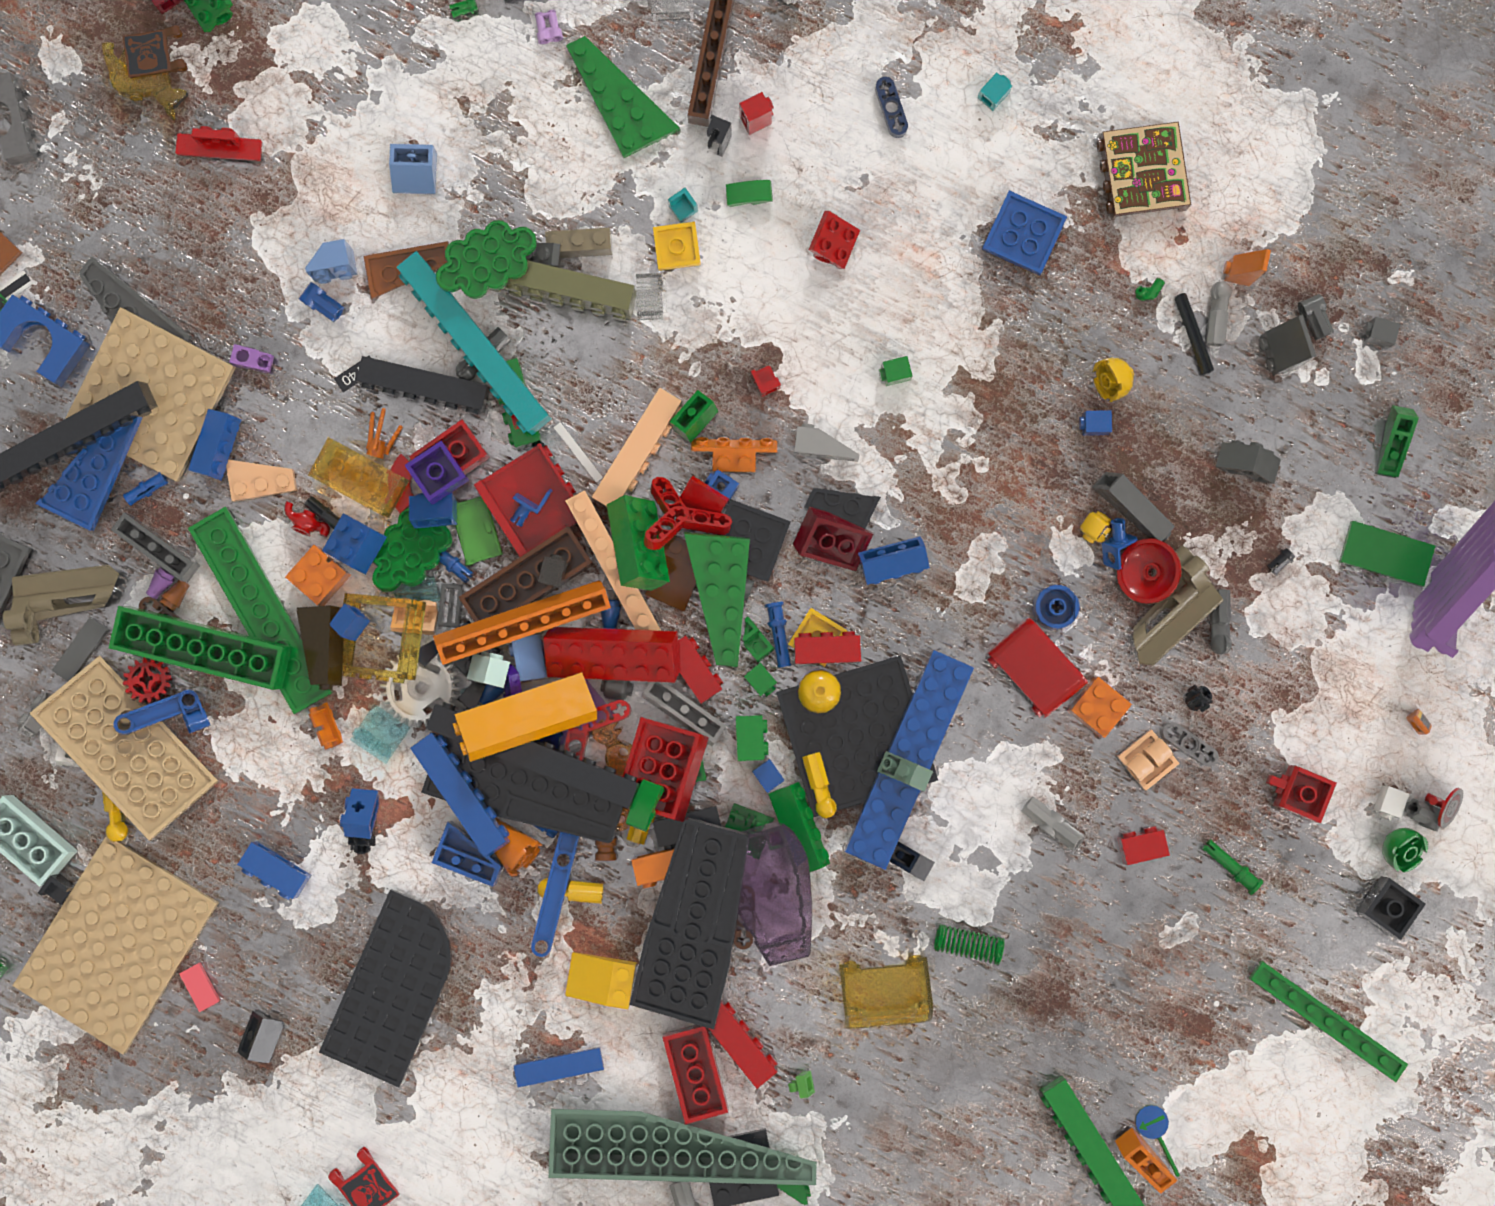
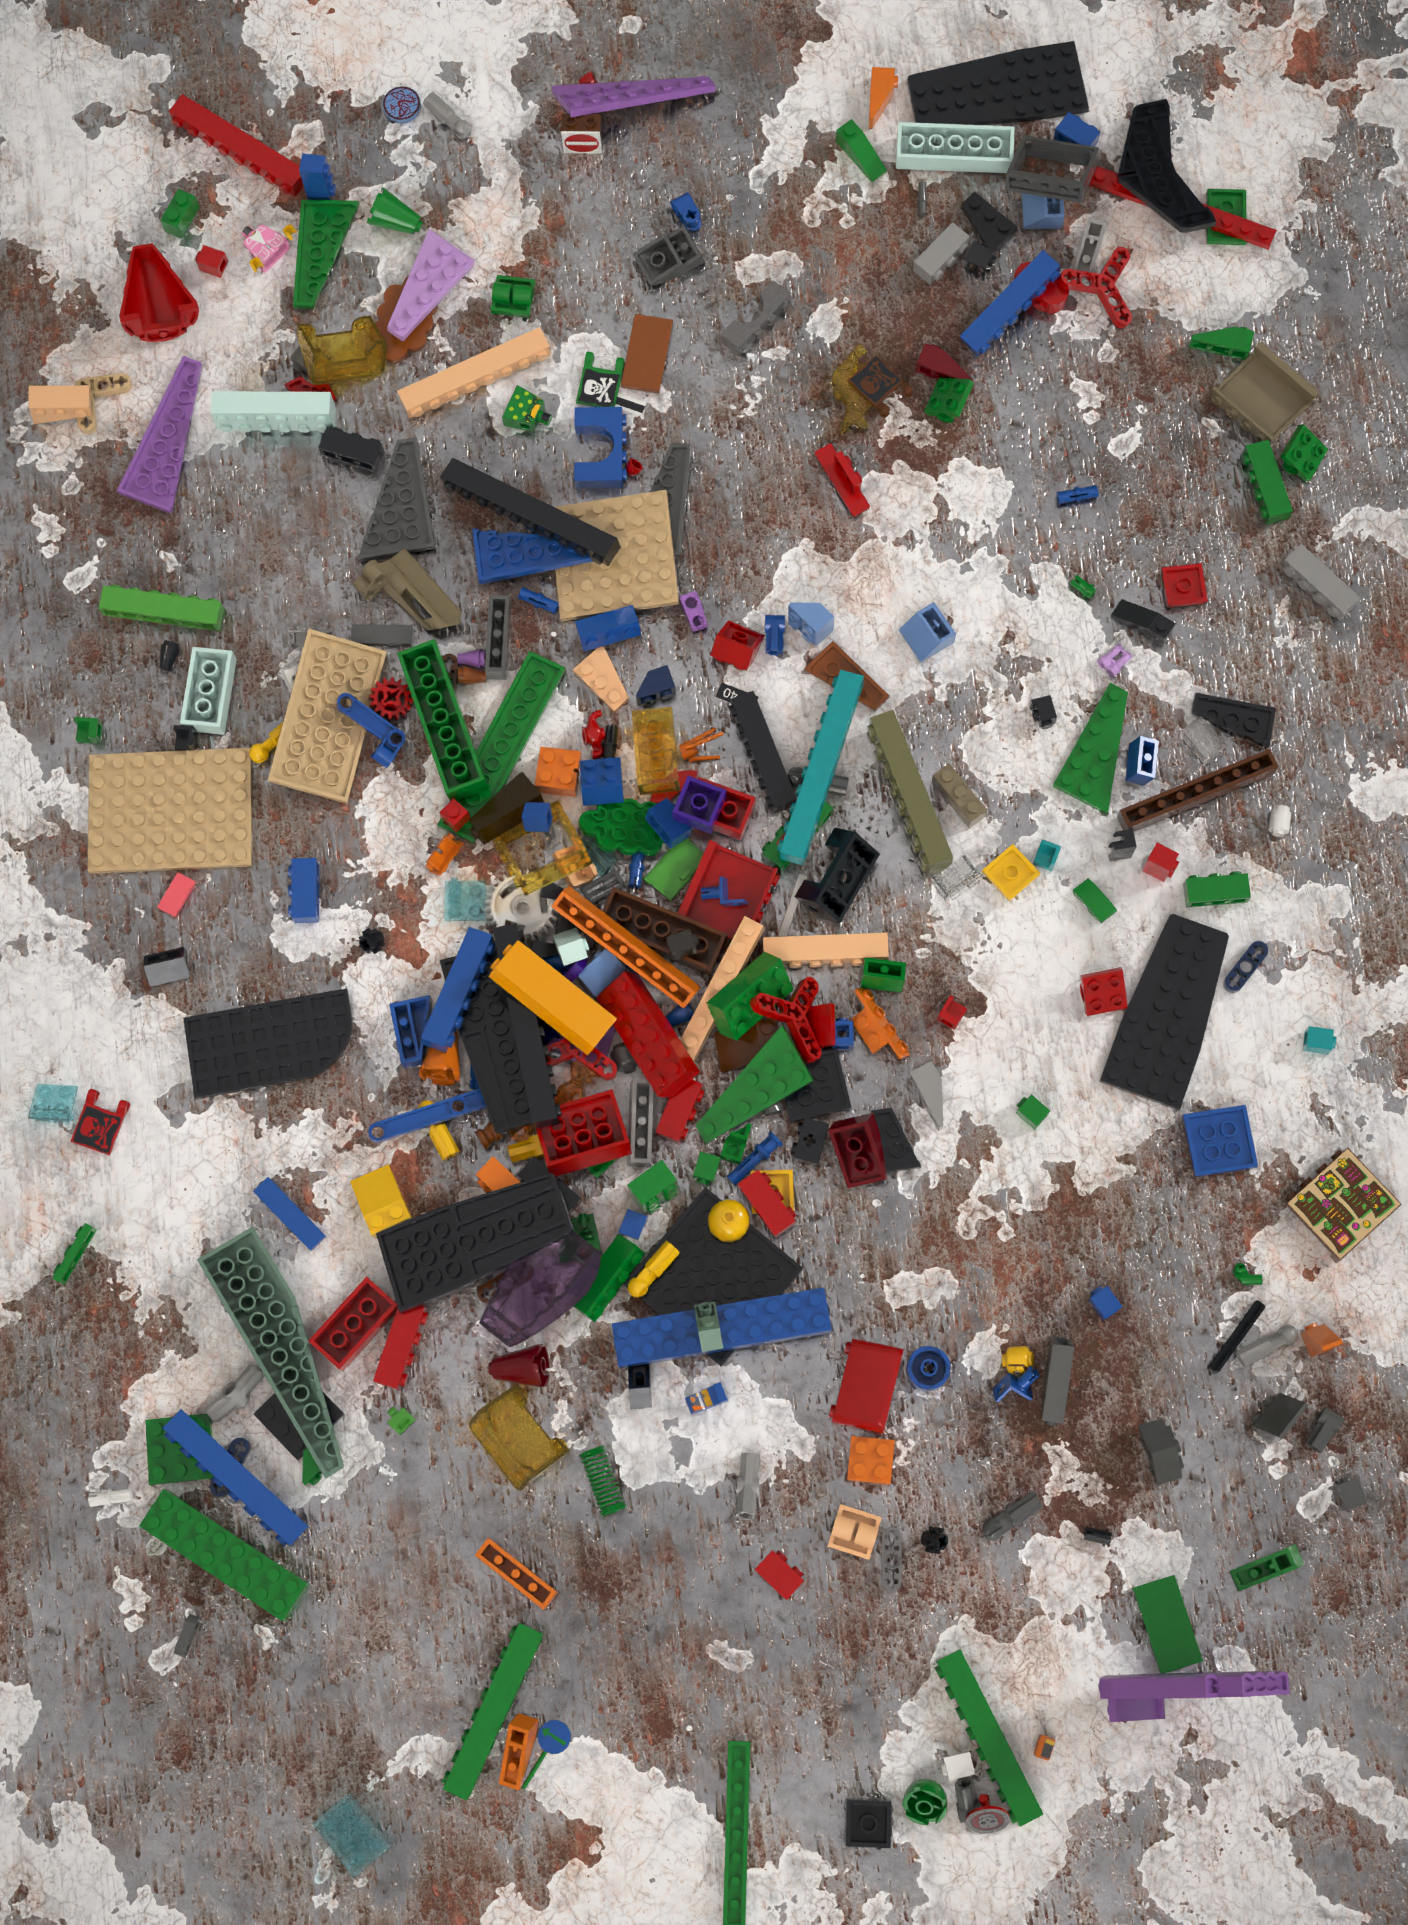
camera: 60 degrees right, 10 degrees down
blue brick [340,788,380,839] -> none
green plate [436,220,537,299] -> none
dark grey plate [526,242,560,266] -> none
green slope [626,779,664,832] -> none
blue brick [858,536,930,585] -> none
yellow cylinder [1093,357,1134,402] -> none
red dish [1117,539,1181,604] -> none
dark tan panel [1133,546,1224,666] -> none
green pin [1202,839,1264,895] -> none
red hinge [1265,765,1337,823] -> none
none -> red brick [439,798,470,833]
none -> orange brick [475,1538,559,1610]
none -> dark red cone [488,1344,550,1387]
none -> red hinge [625,458,643,476]
none -> dark blue slope [636,665,676,706]
none -> blue leg [685,1382,728,1414]
none -> red slope [710,620,765,671]
none -> black brick [791,1117,829,1168]
none -> black plate [794,827,880,923]
none -> green brick [934,1649,1044,1827]
none -> black brick [1029,695,1057,729]
none -> black wing [1099,914,1229,1111]
none -> blue brick [1125,736,1159,786]
none -> green brick [1183,871,1251,908]

